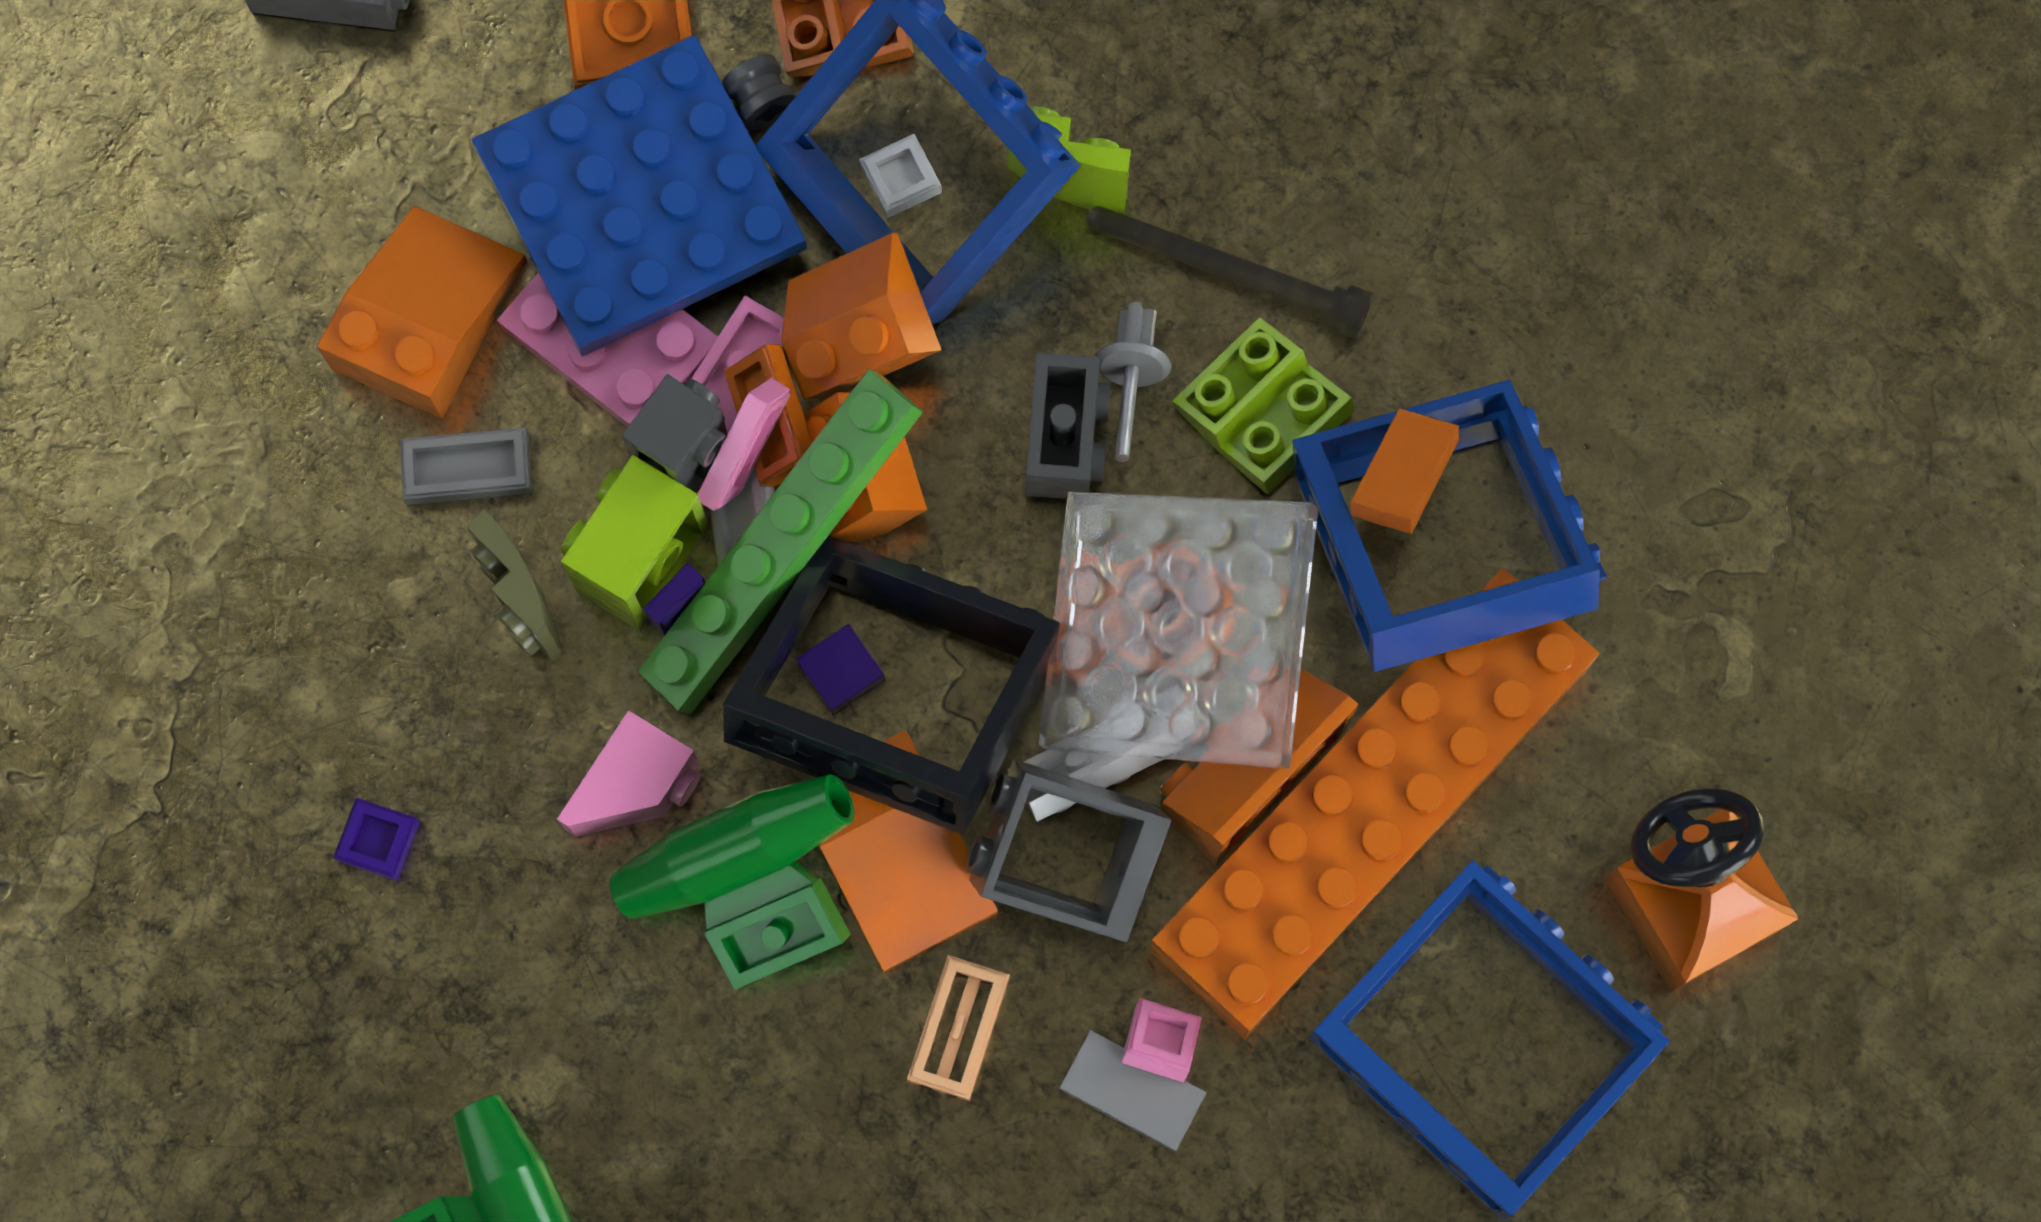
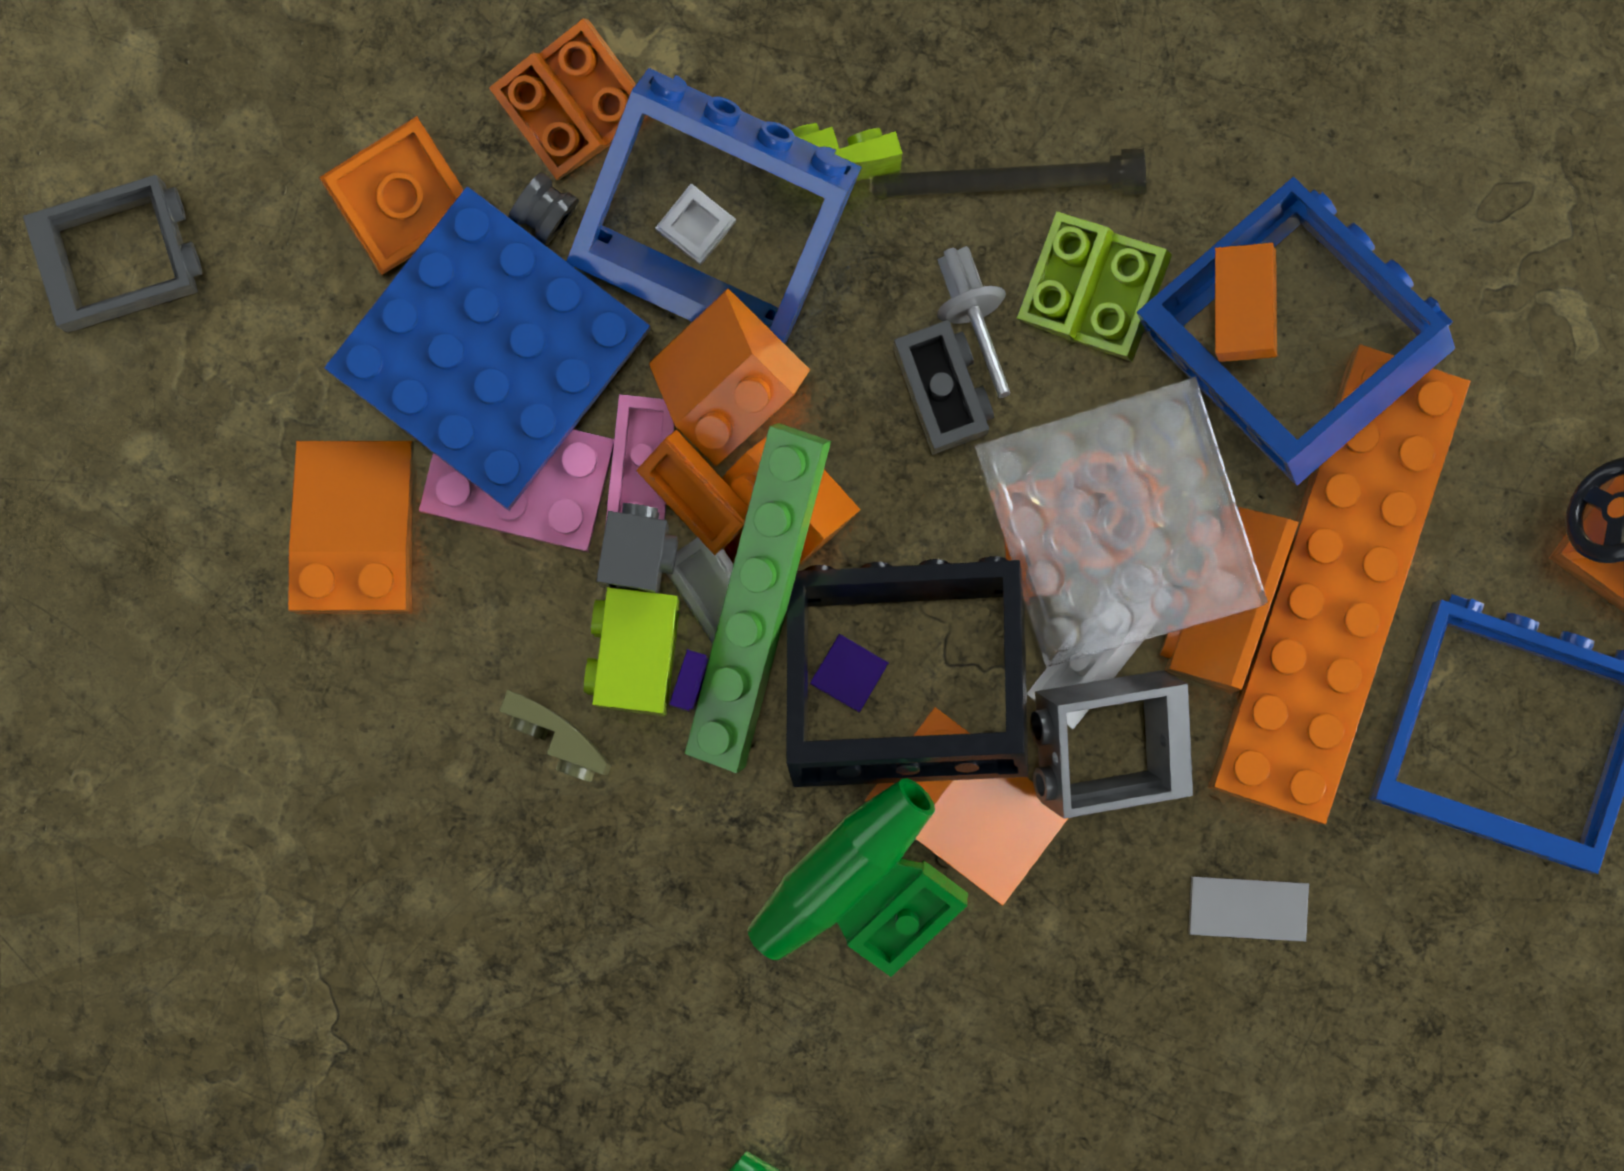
camera: 25 degrees left, 10 degrees up
dark purple tile [333,797,420,881] -> none
light grey tile [400,427,532,505] -> none
bright pink slope [557,710,701,837] -> none
bright pink tile [698,378,791,511] -> none
light nougat tile [907,955,1010,1102] -> none
bright pink tile [1121,998,1202,1083] -> none

